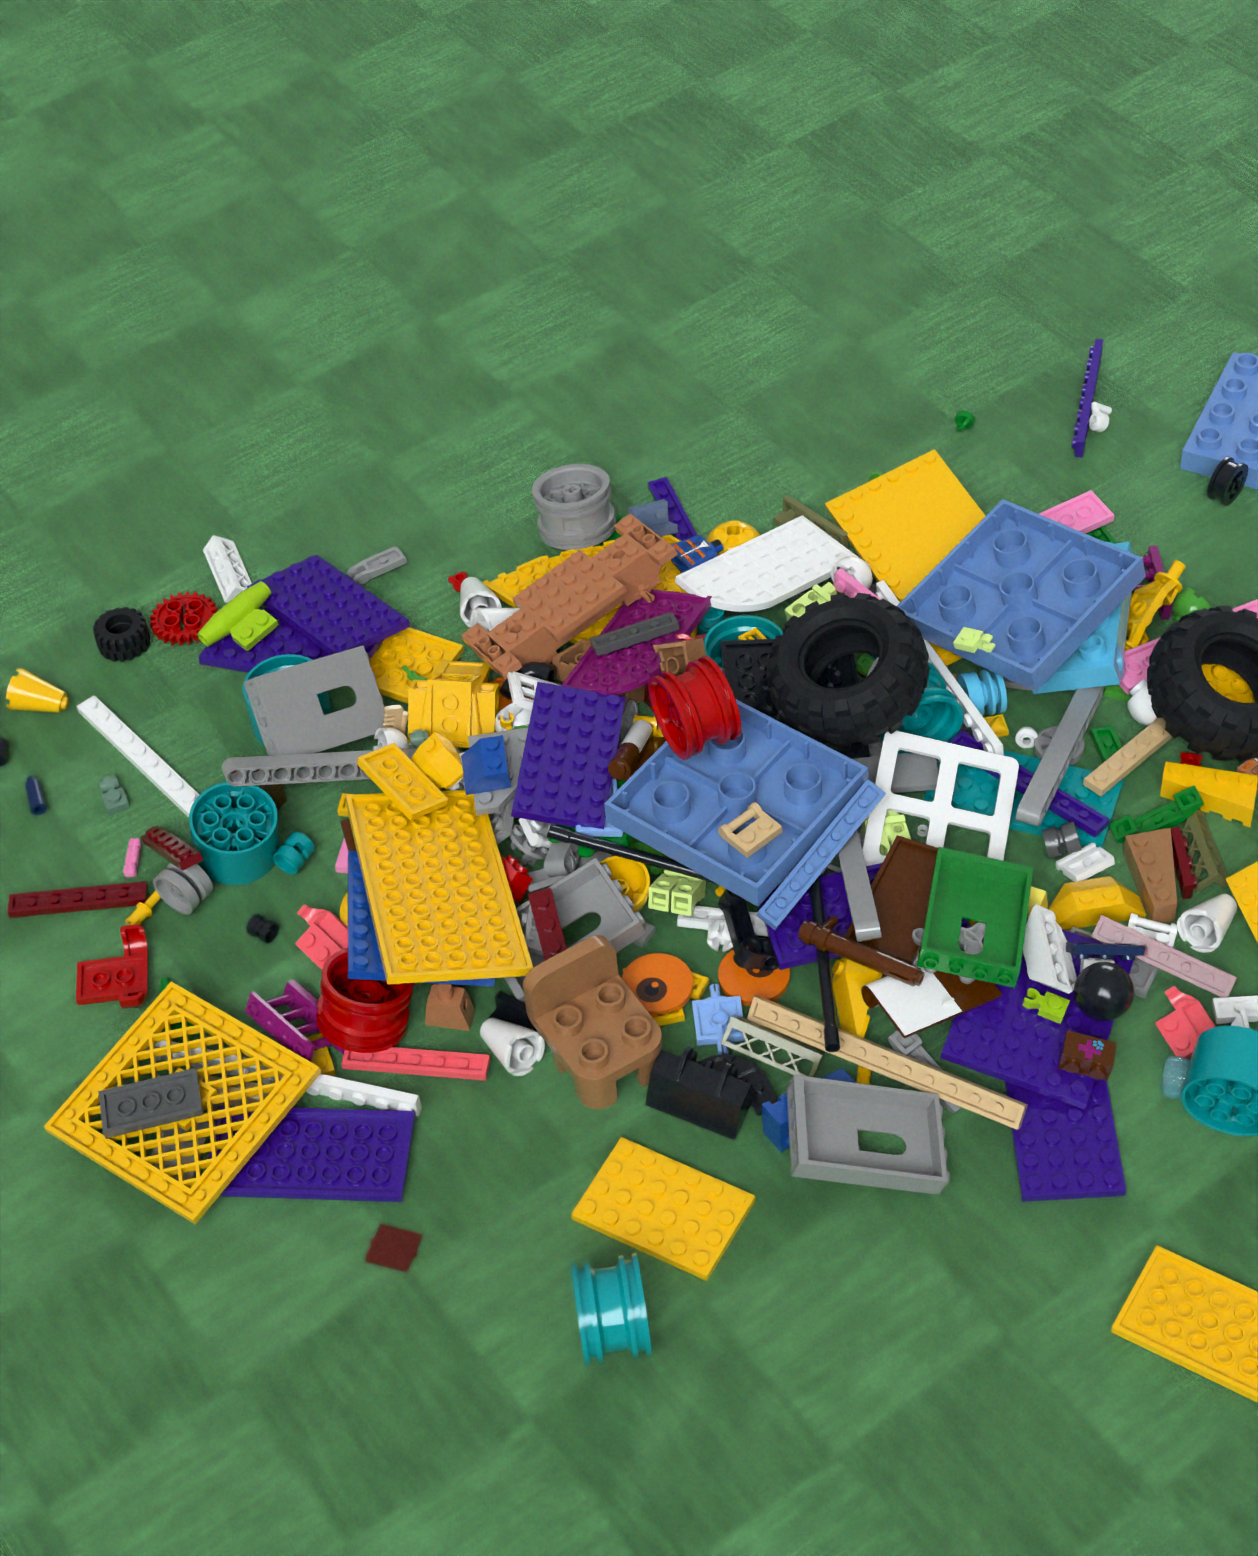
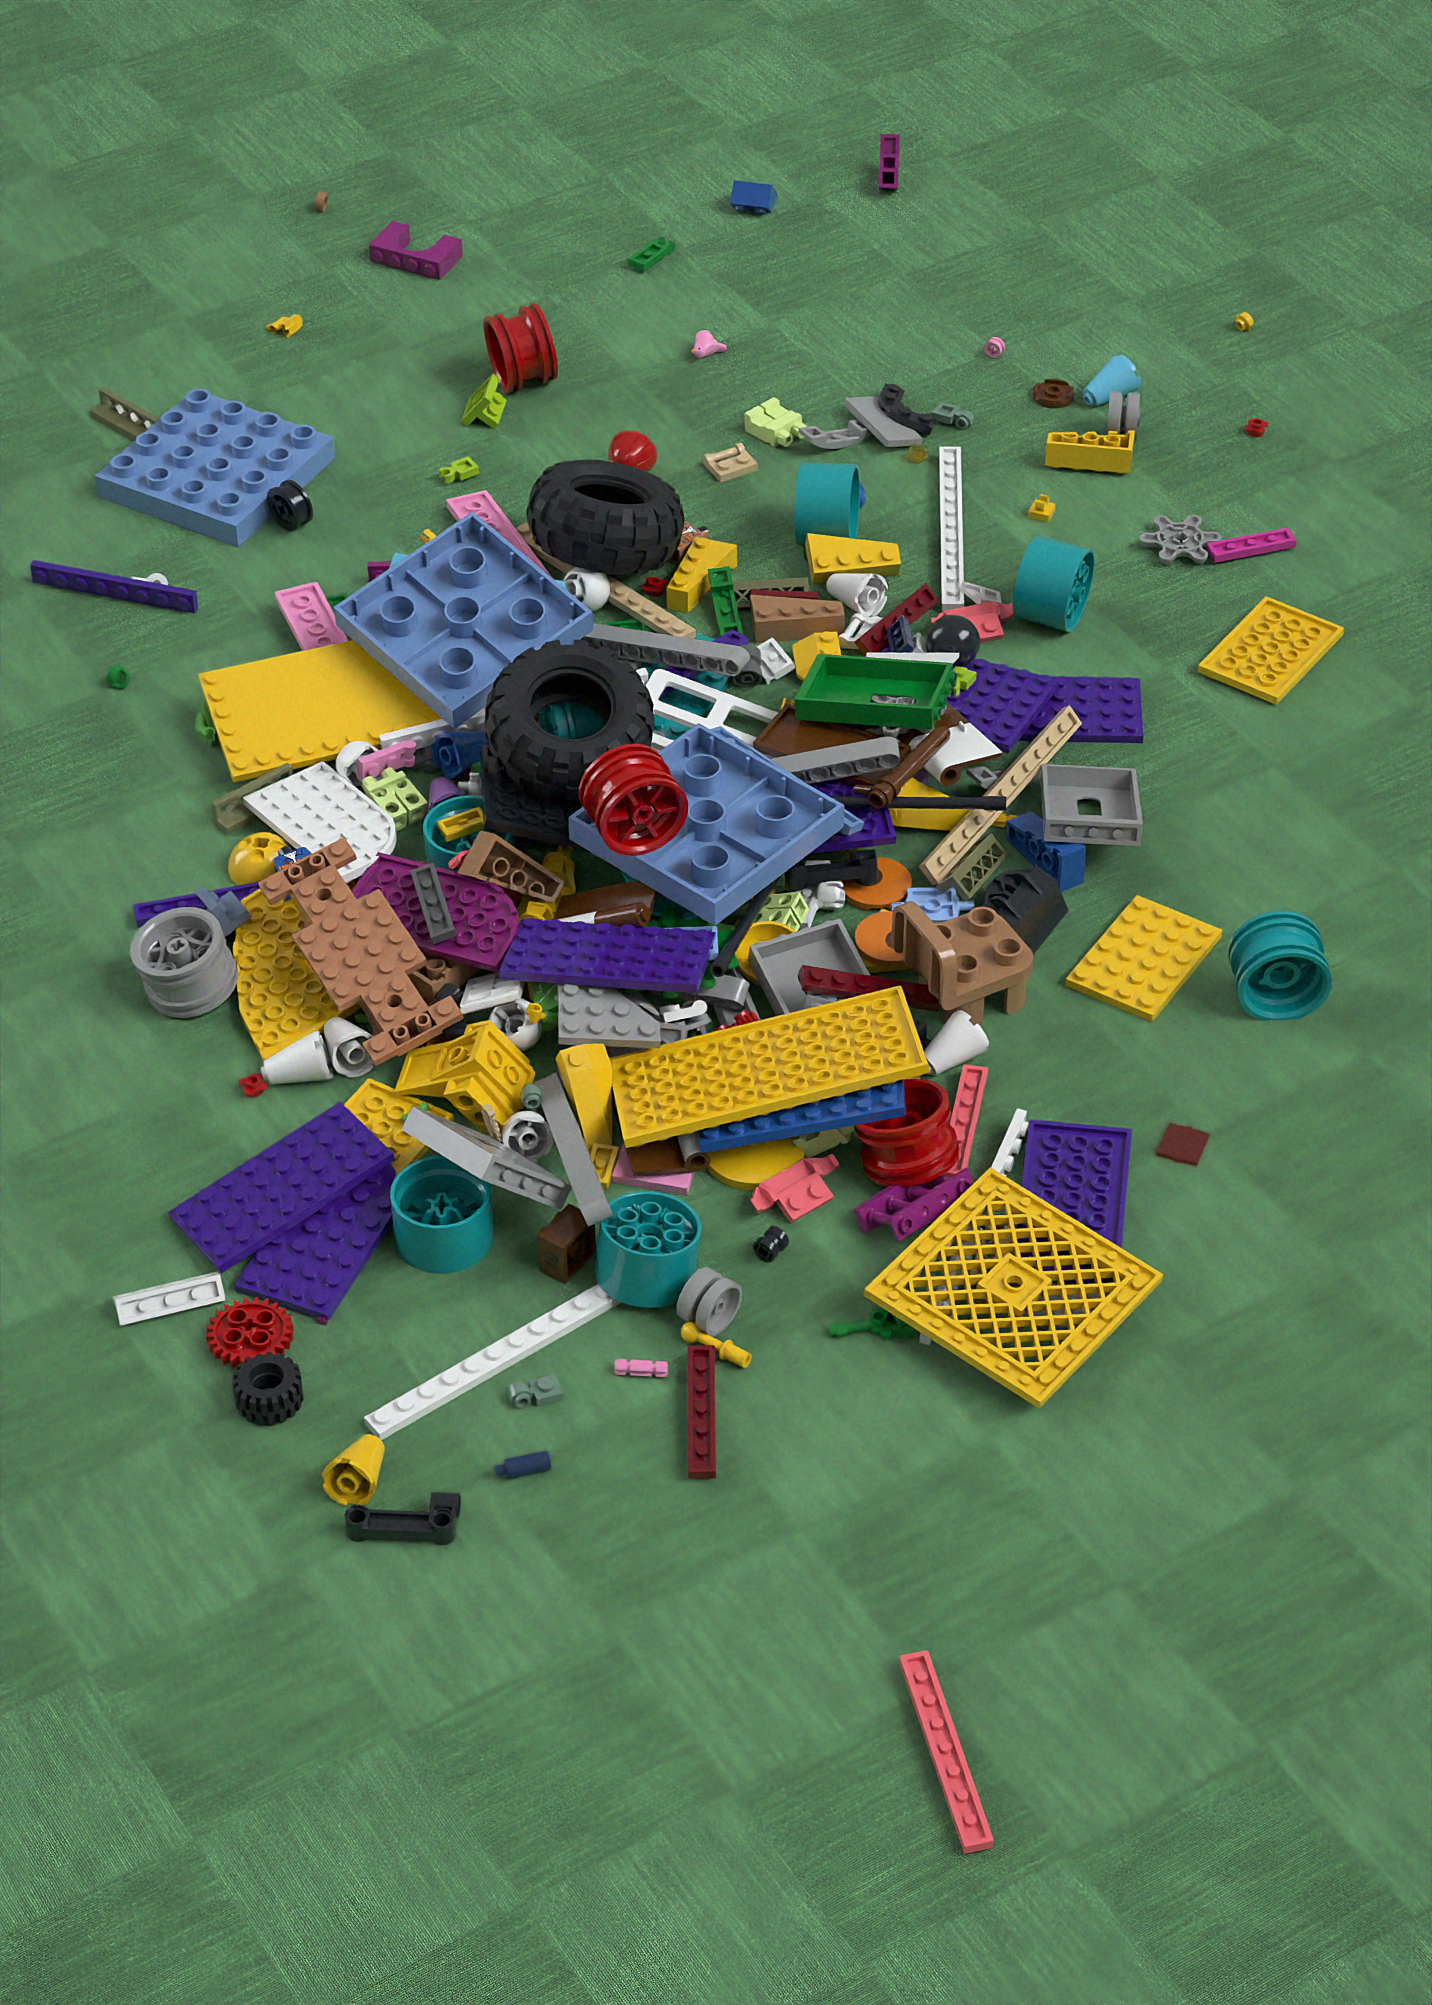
camera: 90 degrees left, 5 degrees down
red piece [76,924,148,1009] -> none
dark grey plate [98,1068,204,1138] -> none
dark red plate [141,826,203,871] -> none
lime plate [197,581,279,652] -> none
light grey hinge [347,546,407,585] -> none
yellow plate [357,743,448,821] -> none
blue slope [461,735,511,795] -> none
tan plate [718,802,782,858] -> none
yellowish green plate [953,627,996,653] -> none
reddish brown brick [1058,1030,1117,1081] -> none
clear light blue gear [1161,1056,1190,1100] -> none

